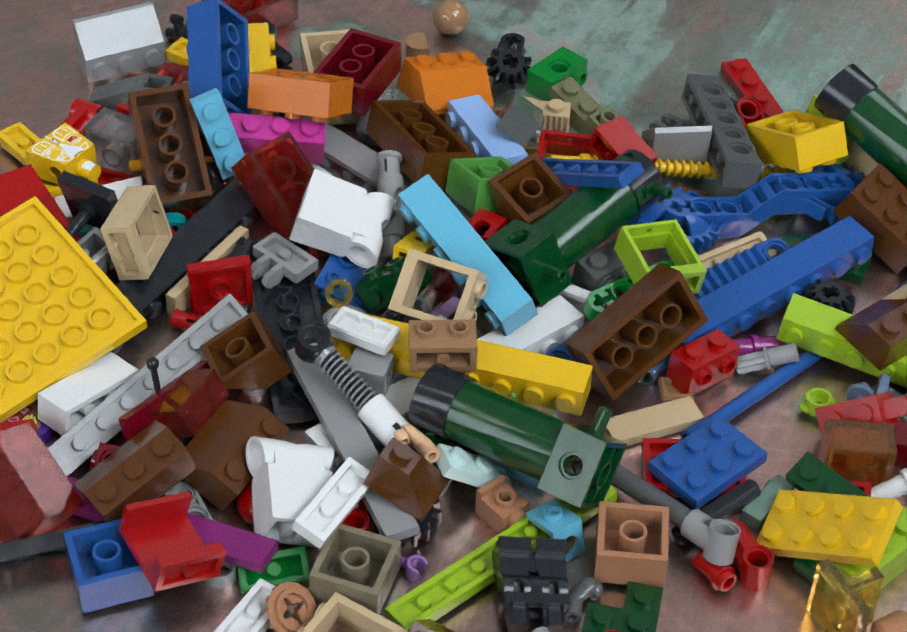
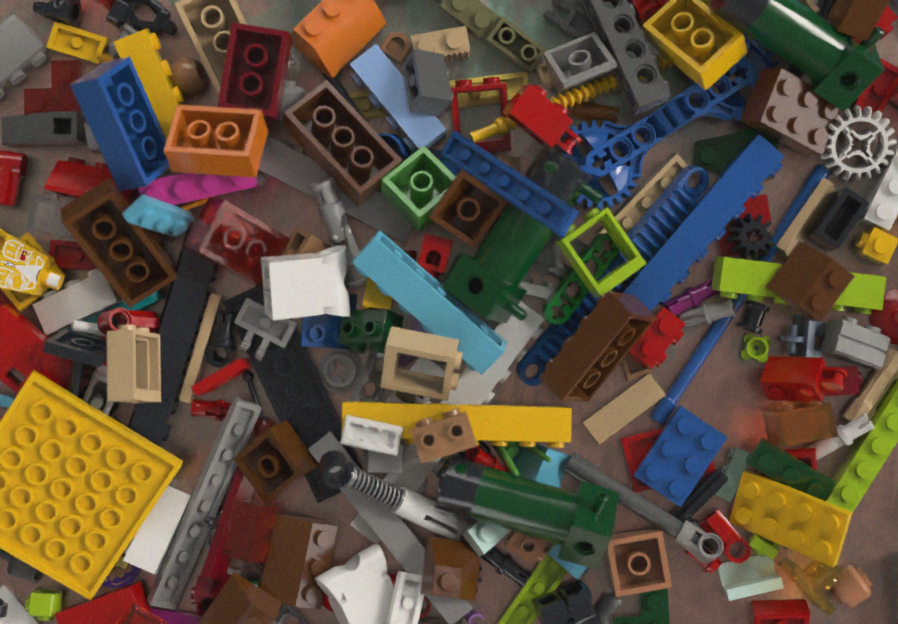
camera: 10 degrees left, 45 degrees up
clear yellow bush [325,278,353,308] -> none
light nougat arm [393,424,440,463] -> none
none -> black pin [480,547,531,588]
none -> light aqua panel [717,554,784,601]
none -> black bush [738,300,771,334]
none -> lime plate [747,532,779,560]

